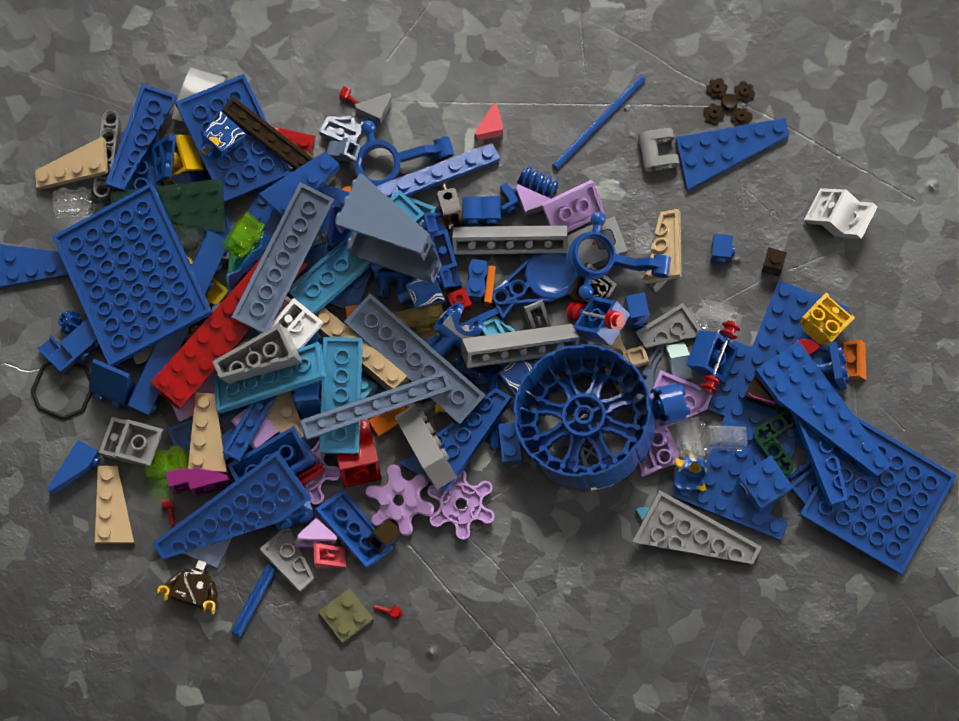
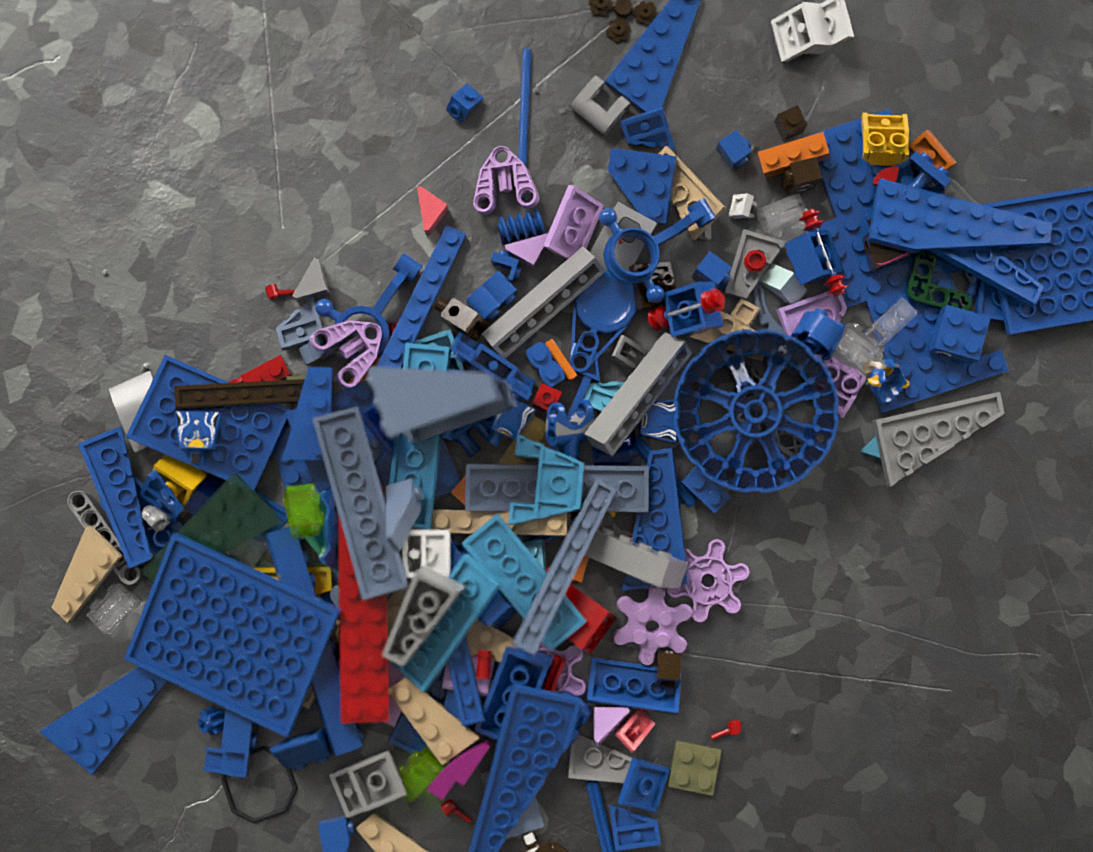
camera: 40 degrees left, 10 degrees up
none -> light grey arm [142,506,171,532]
none -> lavender connector [310,320,382,389]
none -> sand blue slope [386,478,423,553]
none -> blue bracket [446,84,484,123]
none -> lavender connector [473,146,540,214]
none -> red pin [475,650,494,679]
none -> dark azure wing [508,435,584,525]
none -> blue plate [608,148,677,223]
none -> blue wing [609,804,661,851]
none -> blue tile [618,758,671,813]
none -> blue wing [620,107,675,150]
none -> white tile [729,193,757,219]
none -> red plate [744,250,766,273]
none -> orange brick [758,132,830,178]
none -> dark brown brick [781,157,822,196]

